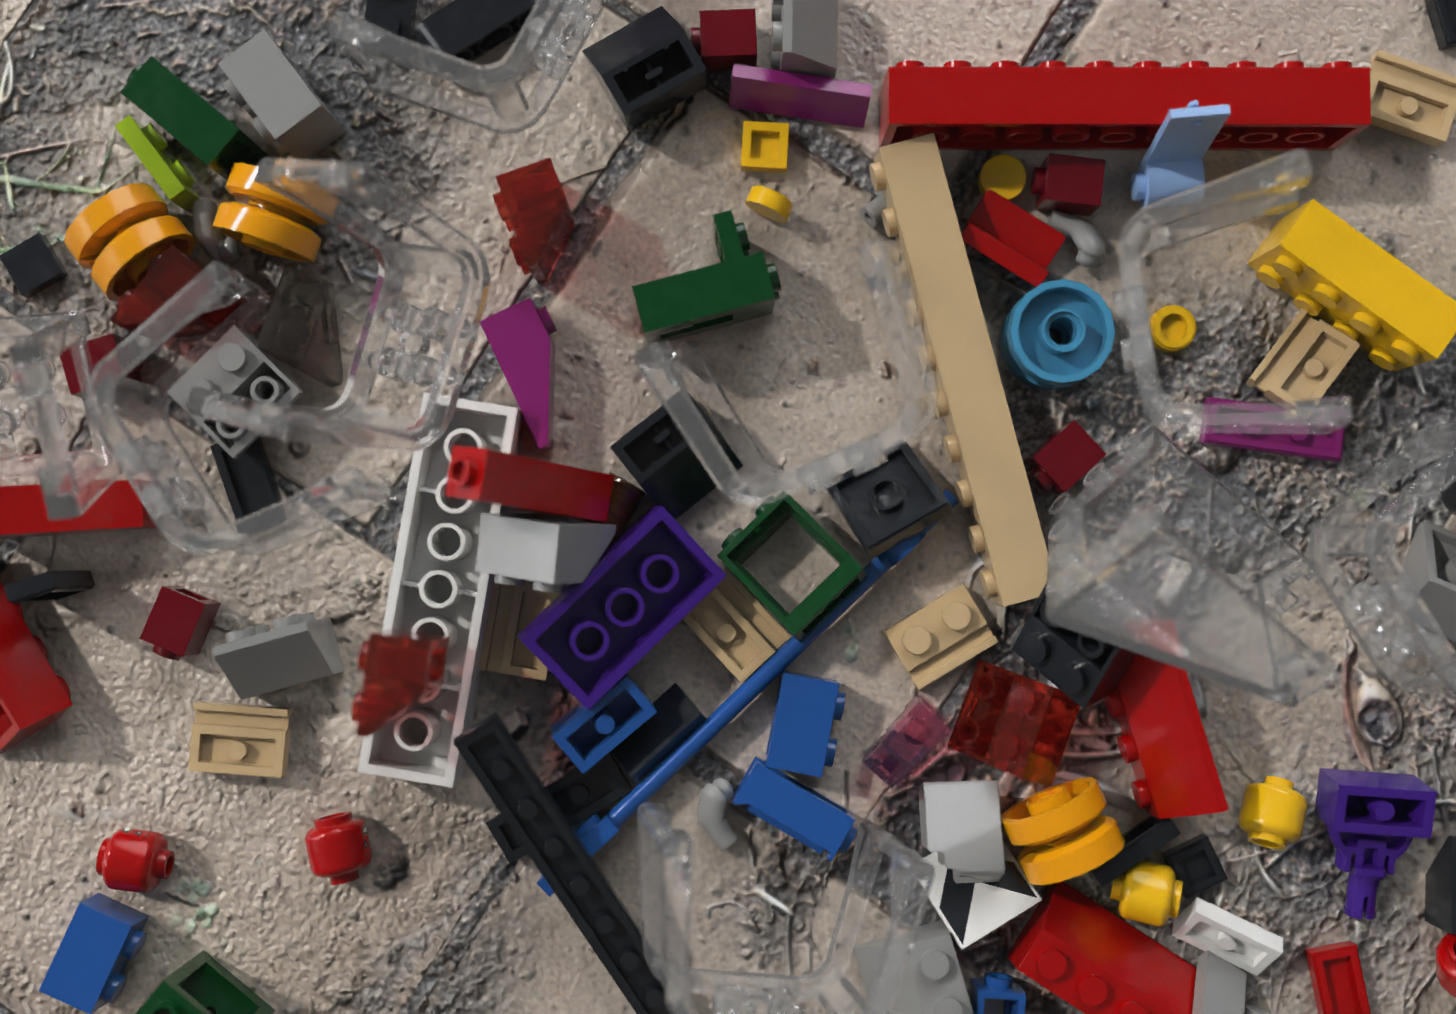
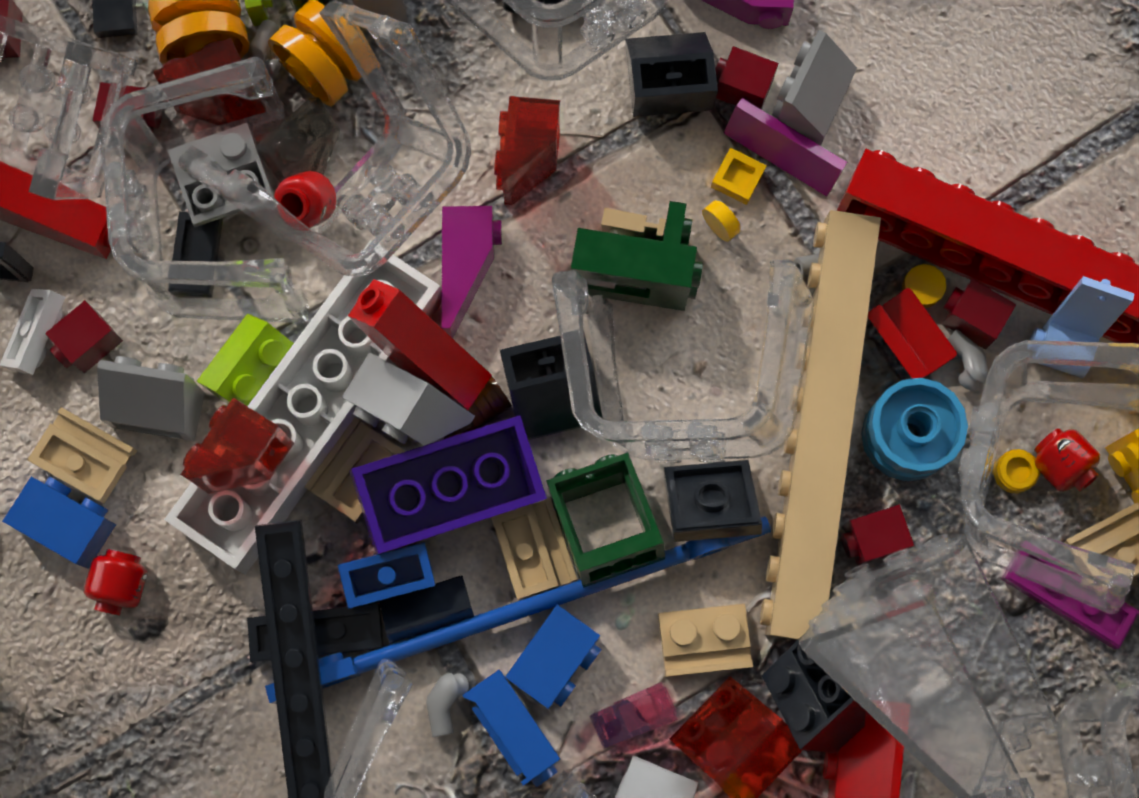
camera: 30 degrees right, 10 degrees down
none -> white plate [0,289,65,375]
none -> blue brick [2,476,116,569]
none -> lime brick [197,313,294,413]
none -> red head [274,171,337,230]
none -> tan plate [601,208,666,241]
none -> red head [1034,428,1100,492]

